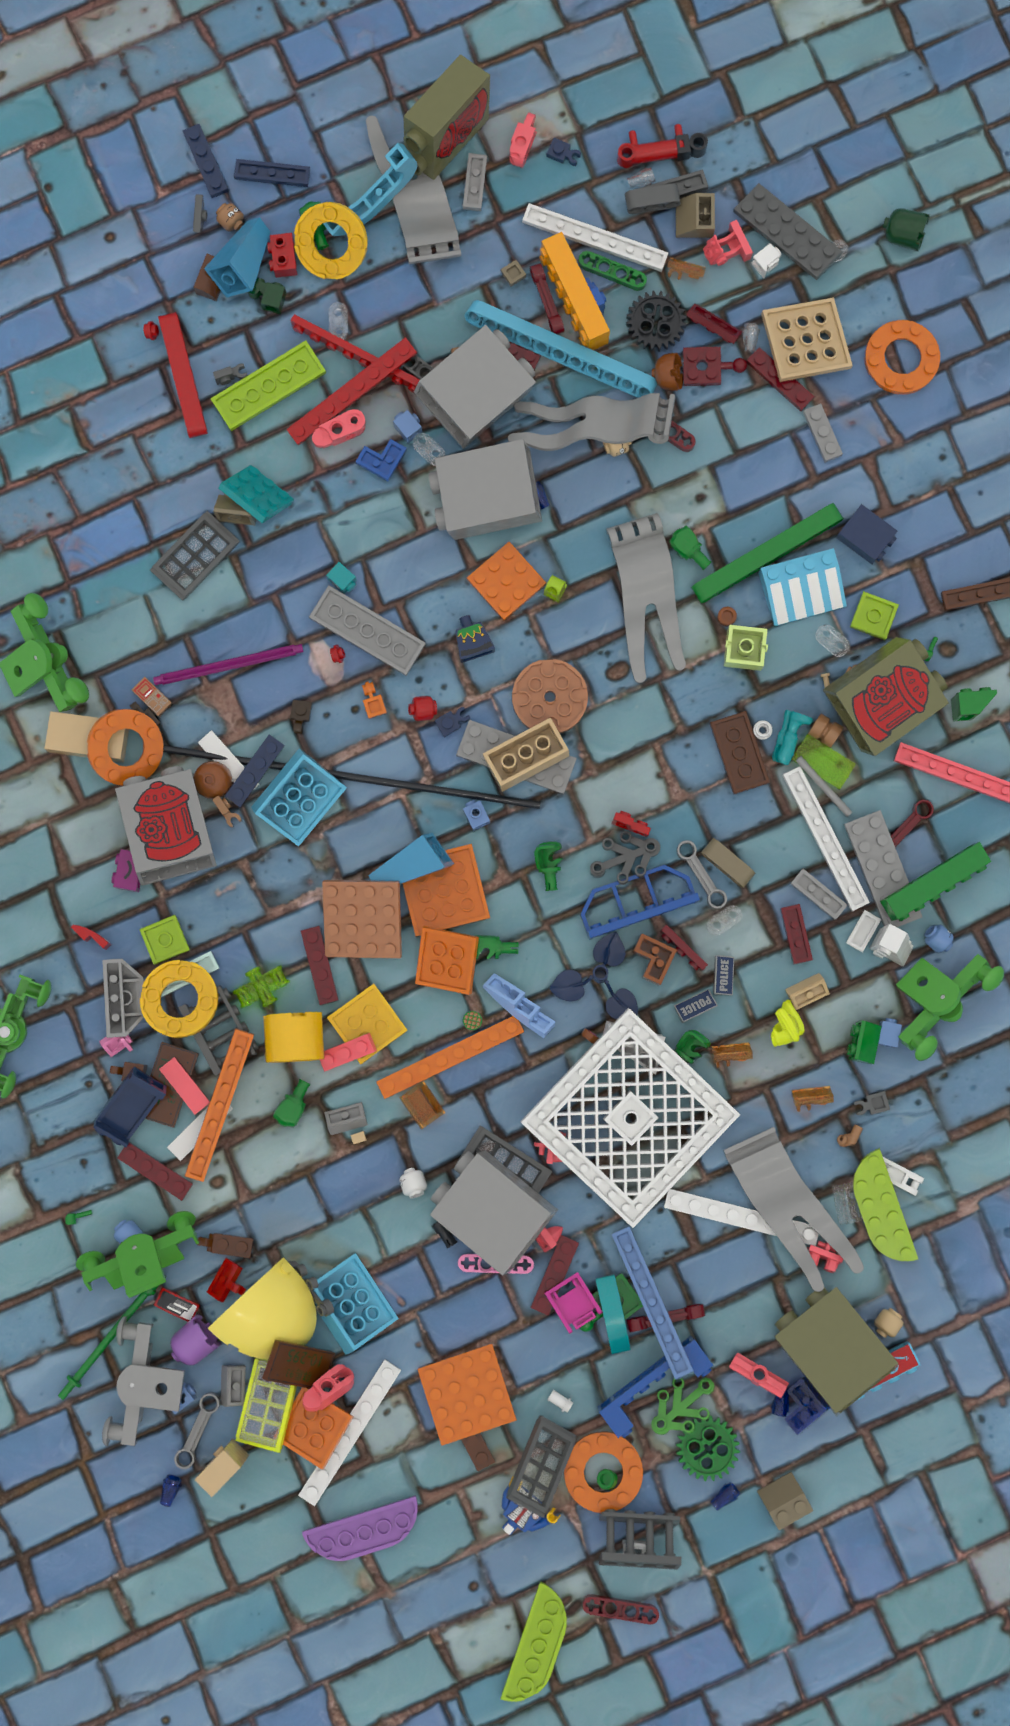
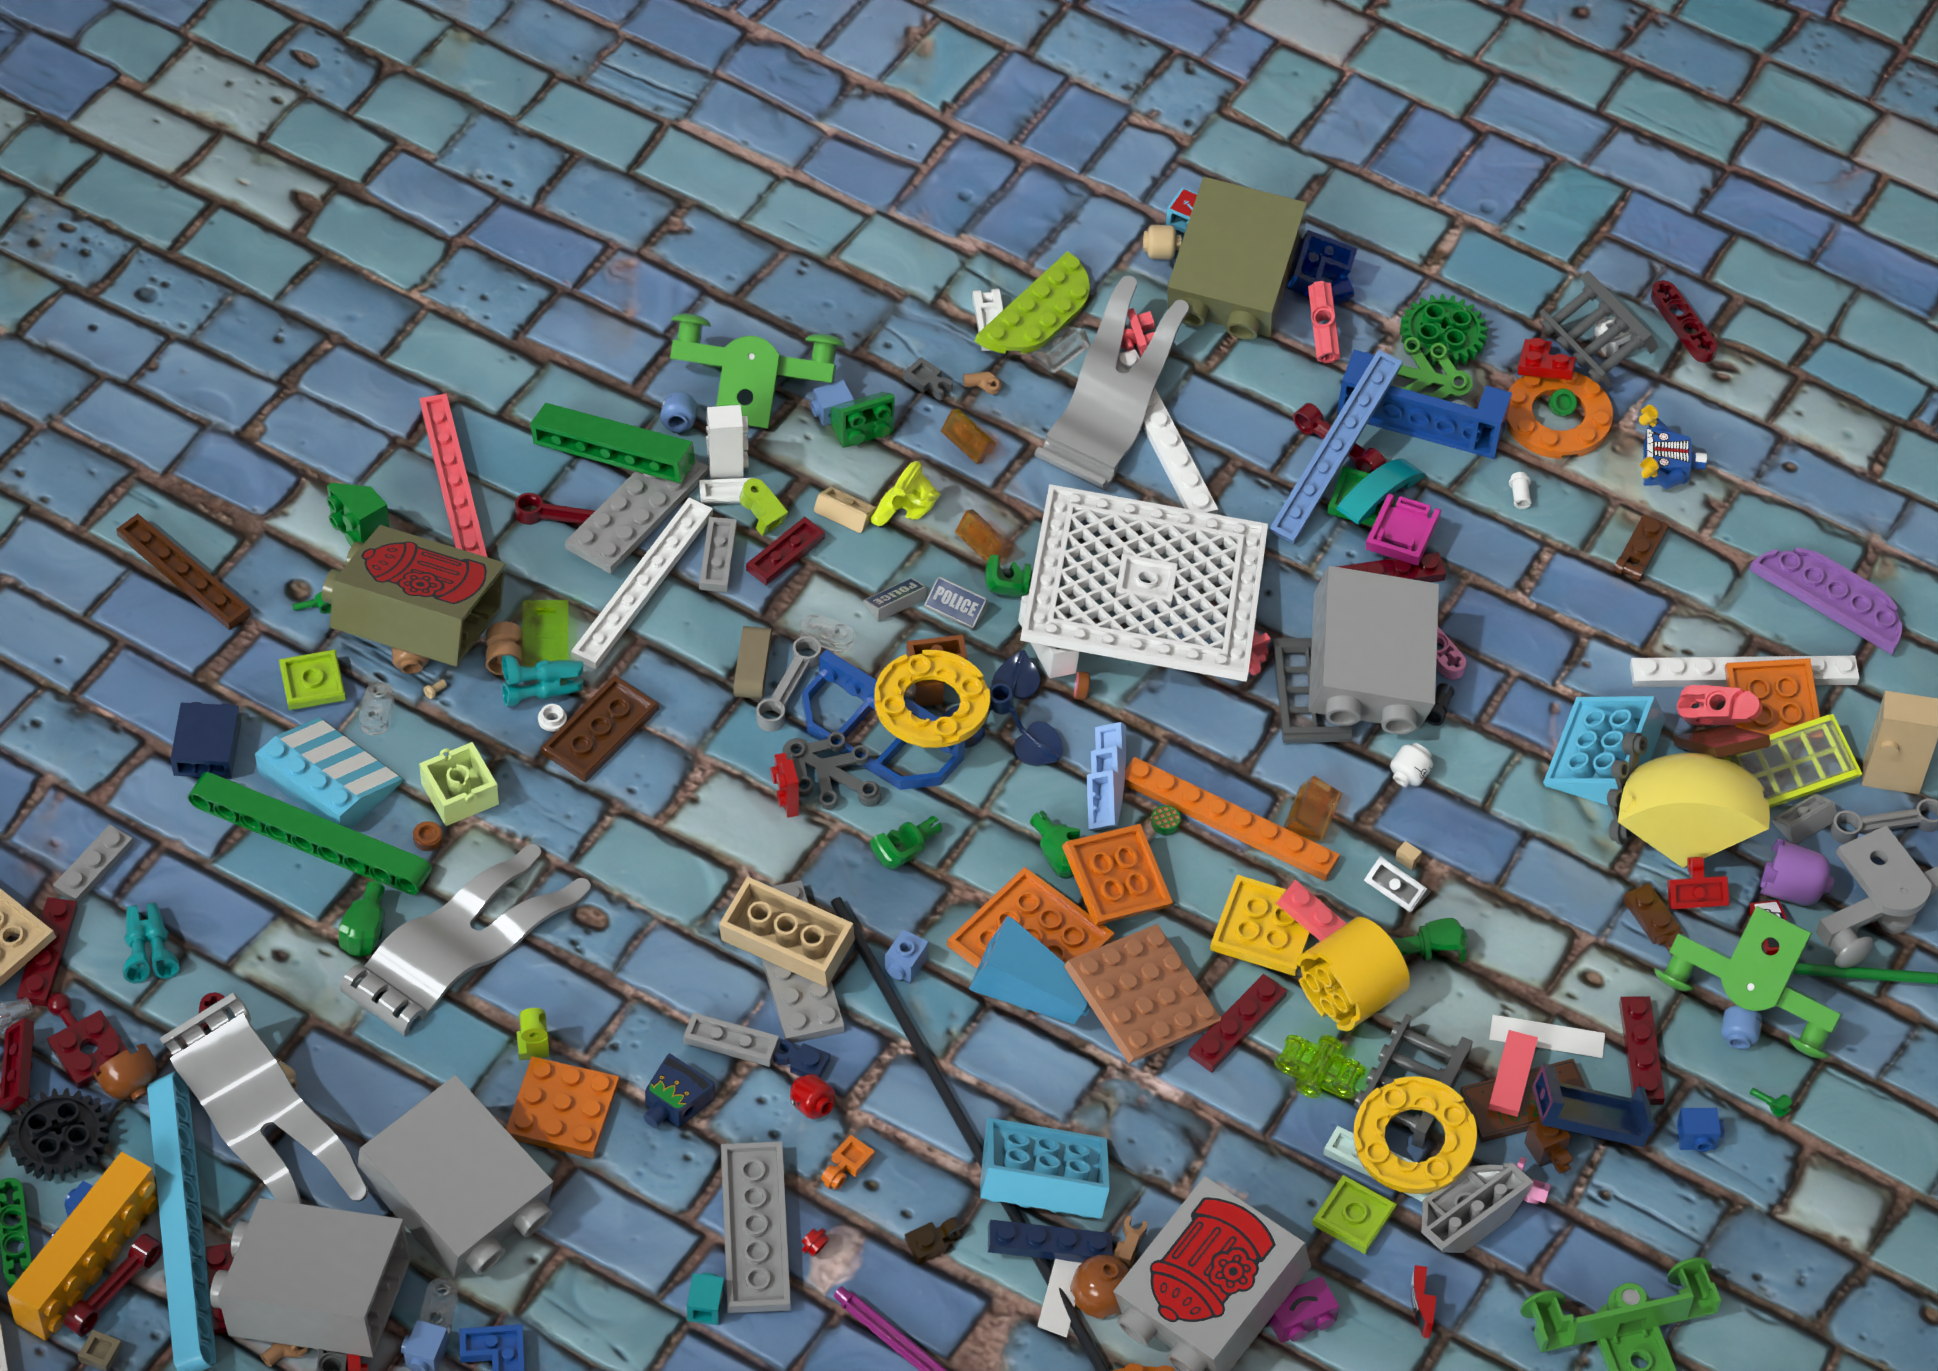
camera: 125 degrees left, 30 degrees down
orange plate [185,1028,254,1182] -> none
orange plate [417,1344,517,1446] -> none
lime plate [500,1581,567,1702] -> none
dark grey piece [506,1415,577,1518] -> none
nougat plate [512,659,588,734] -> none
dark red plate [660,924,708,971] -> none
clear blue cone [710,1482,740,1510] -> none
dark tan slope [757,1472,813,1530] -> none
light grey bar [796,756,852,817] -> none
none -> teal piece [122,902,180,983]
none -> light grey plate [683,1013,779,1067]
none -> lime leg [739,478,788,536]
none -> yellow plate [874,650,990,748]
none -> red plate [1518,338,1576,380]
none -> blue brick [1676,1108,1724,1152]

